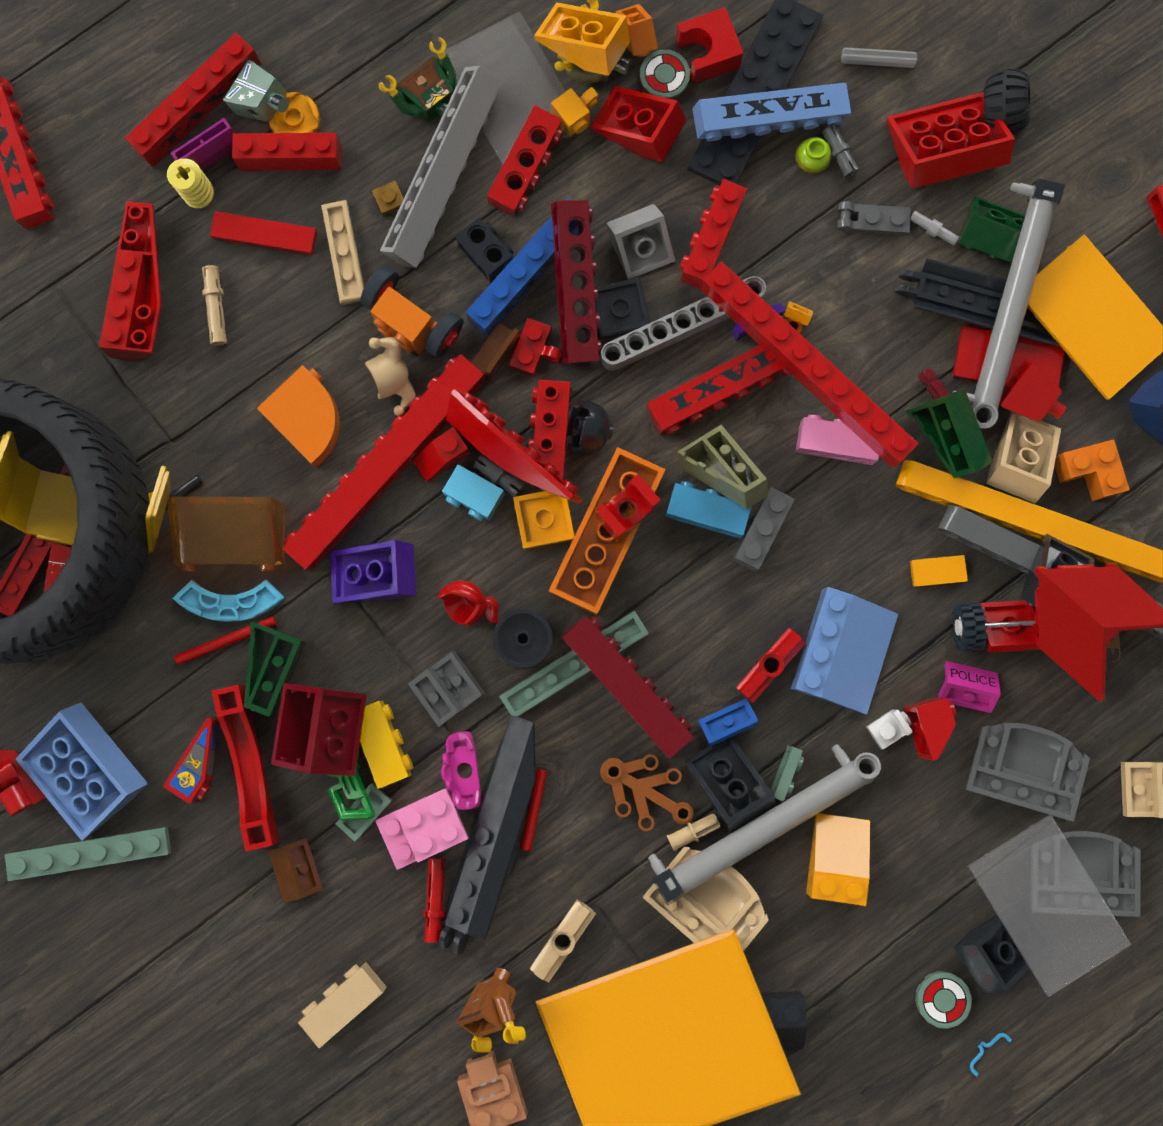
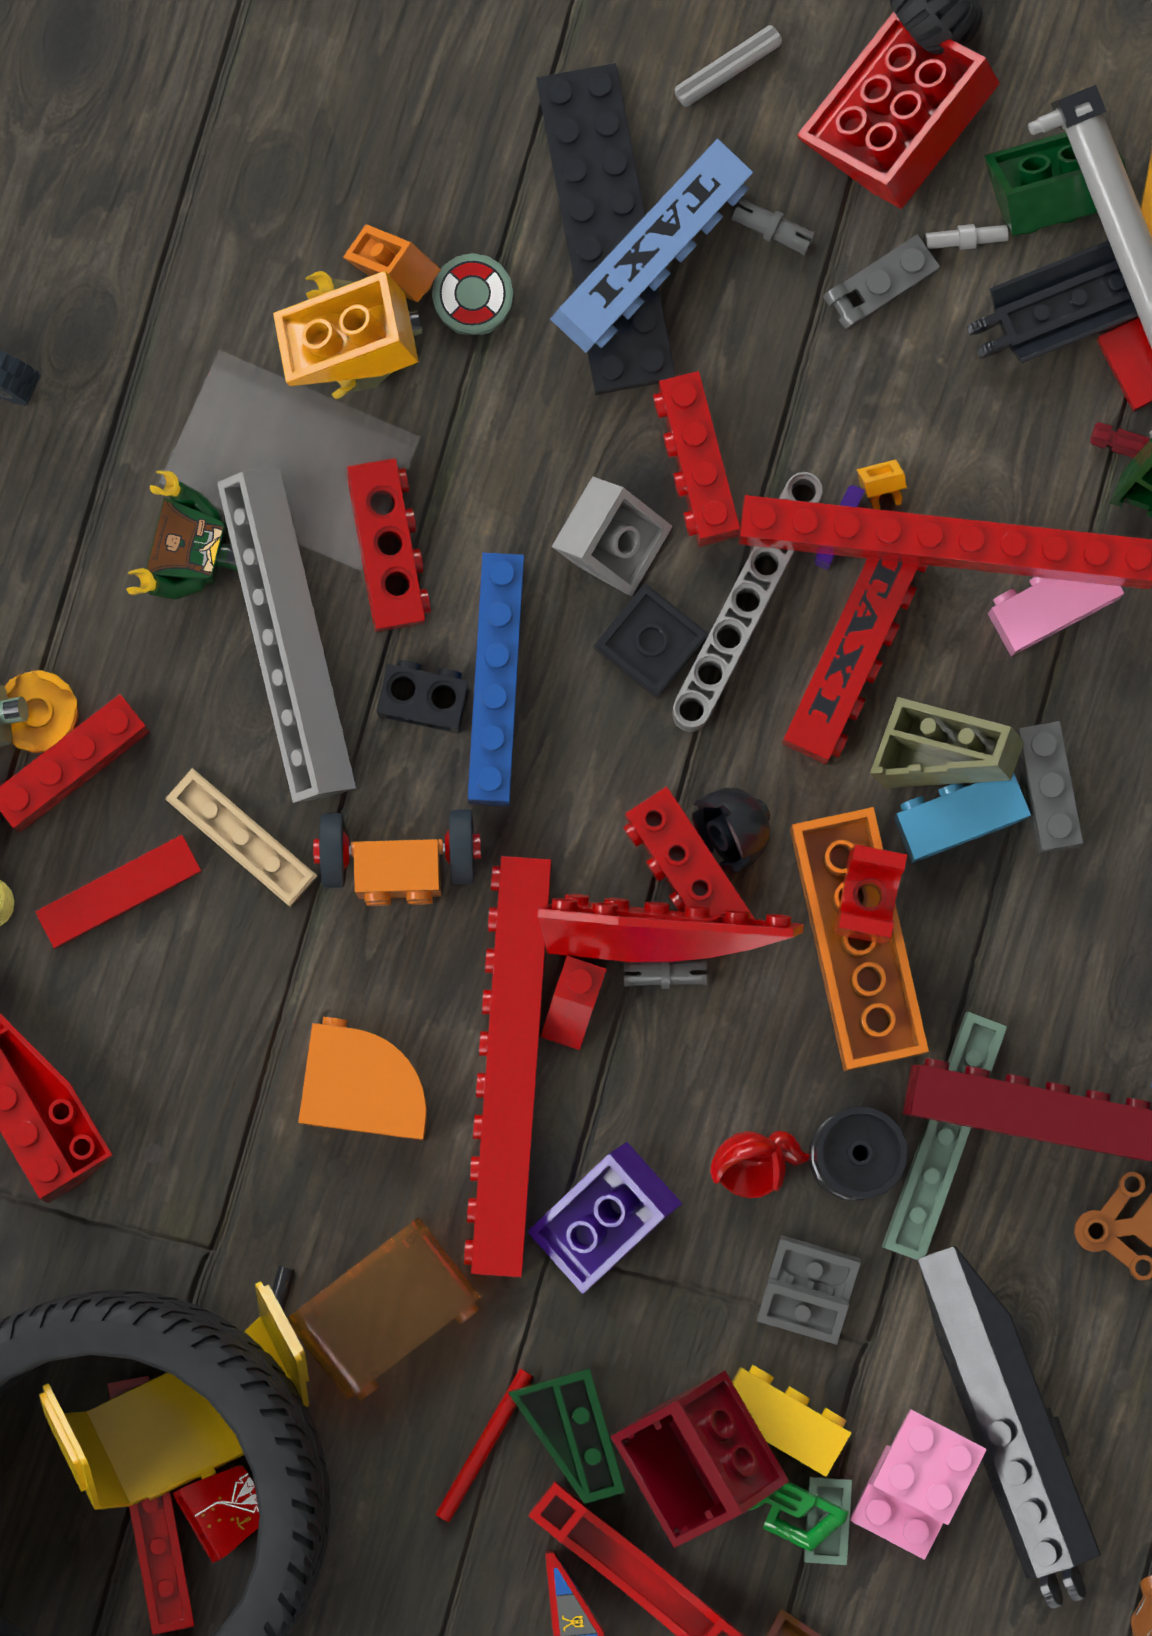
camera: 40 degrees left, 0 degrees up
medium azure tile [172,580,286,622] -> none
tan pin [202,265,227,346] -> none
tan piece [365,337,416,416] -> none
pearl gold plate [372,181,404,217] -> none
red pin [423,858,446,943] -> none
dark pink piece [441,731,481,810] -> none
medium azure brick [442,465,505,521] -> none
reddish brown panel [471,323,520,381] -> none
red plate [509,318,562,376] -> none
light orange plate [513,491,575,550] -> none
red bar [521,769,547,851] -> none
light orange brick [551,87,598,137] -> none
dark red brick [551,199,602,364] -> none
red slope [591,86,687,162] -> none
red piece [675,7,743,84] -> none
lime piece [795,137,832,174] -> none

